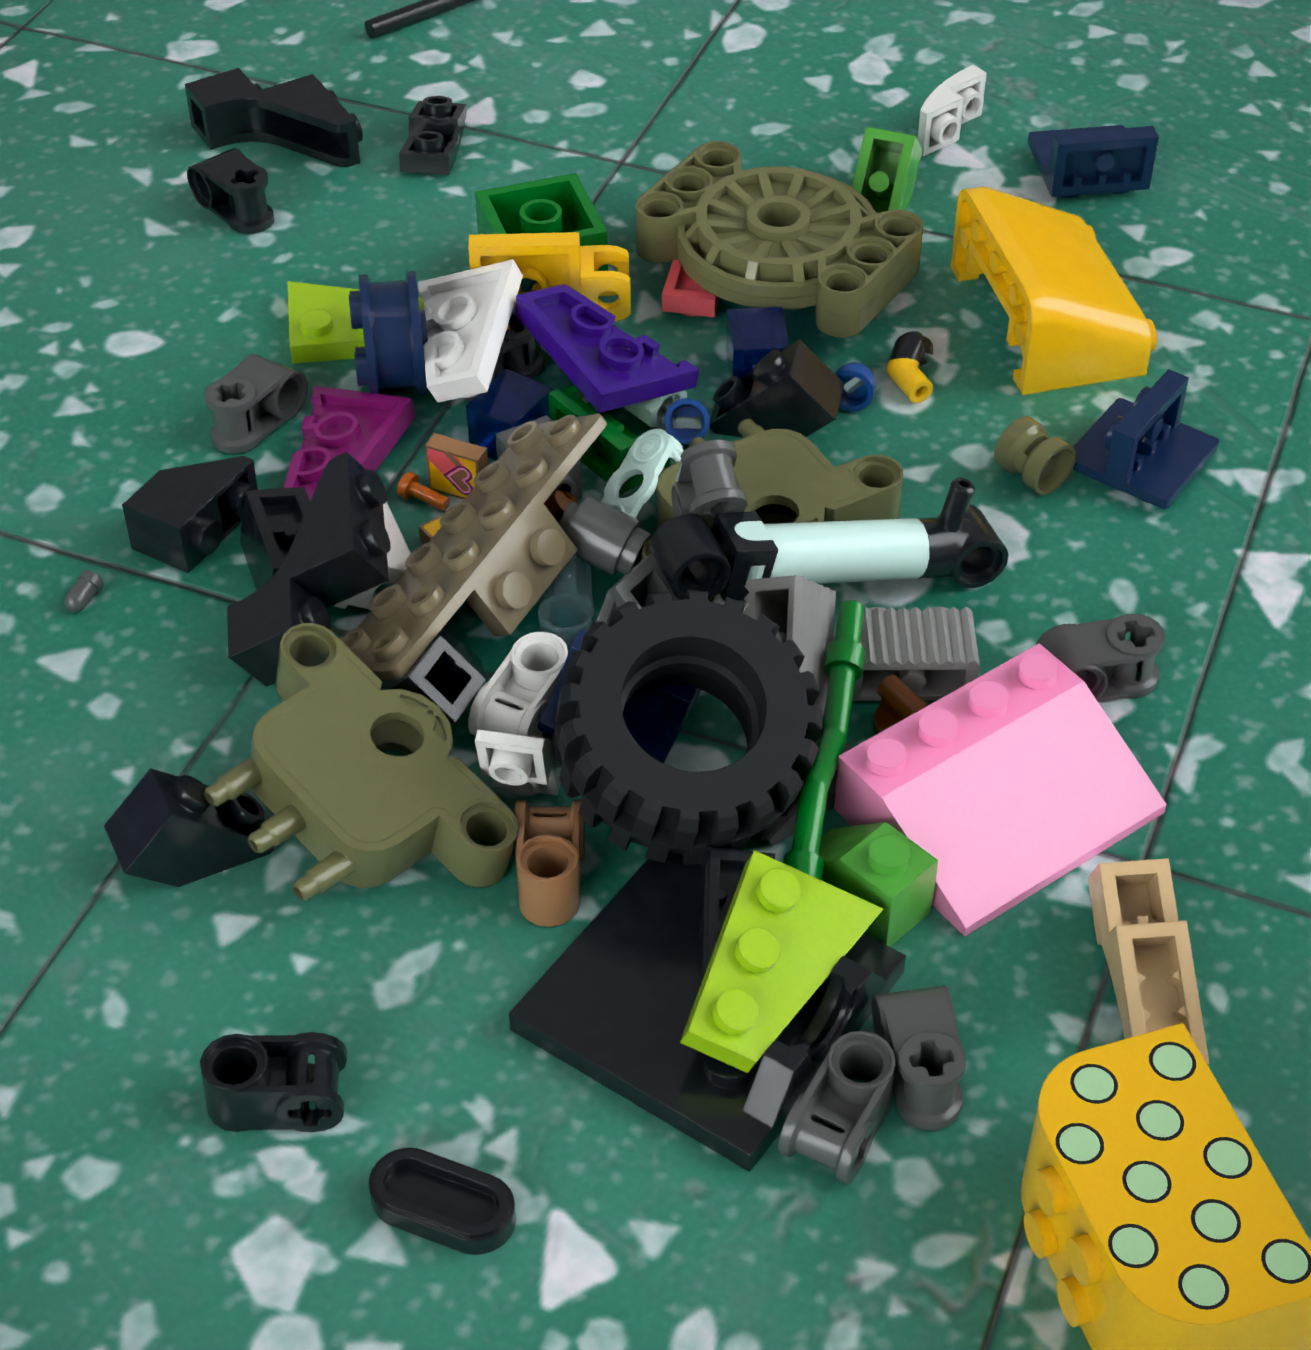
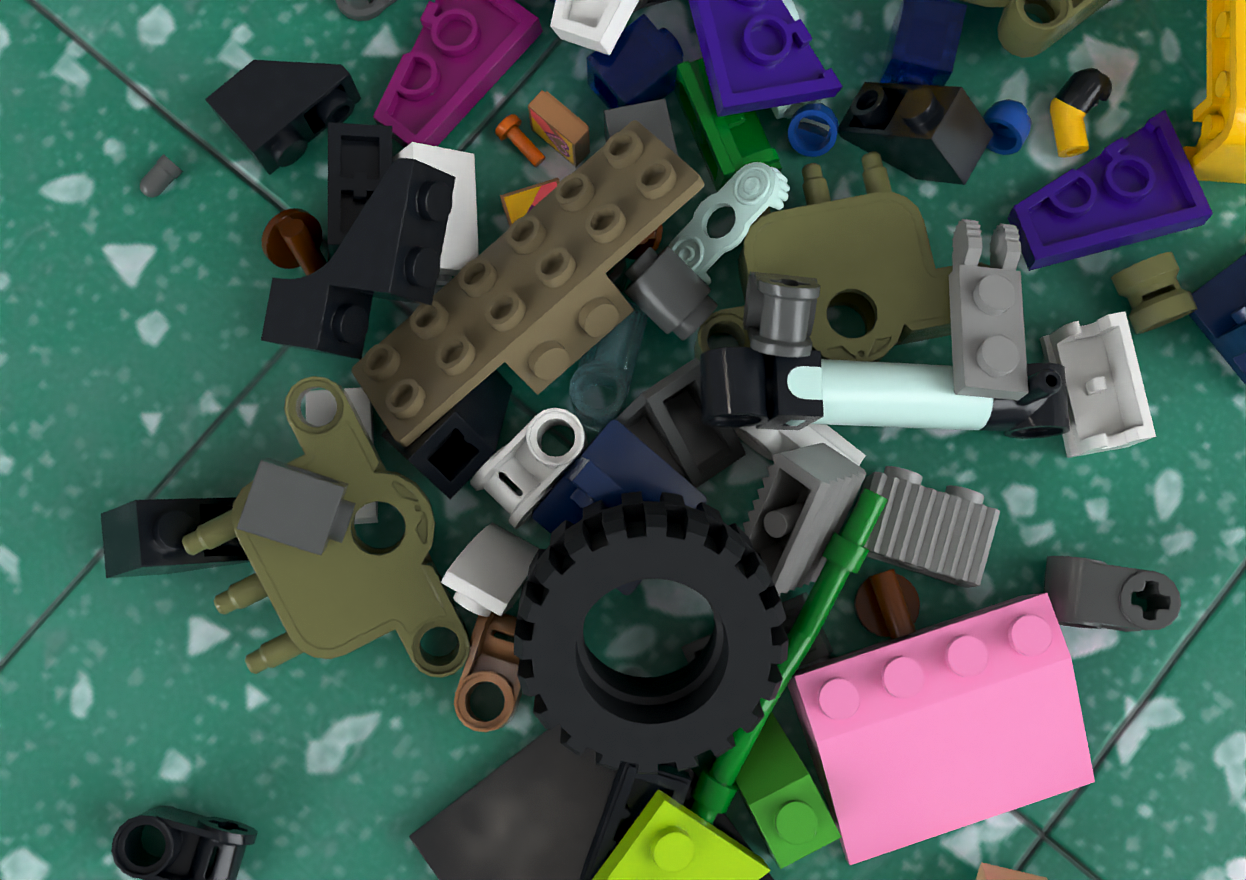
camera: 15 degrees right, 35 degrees up
none -> dark grey brick [237,458,356,556]
none -> reddish brown plate [262,208,327,276]
none -> light grey hinge [949,219,1029,401]
none -> dark purple wing [1008,110,1213,271]
none -> white hinge [1040,312,1156,458]

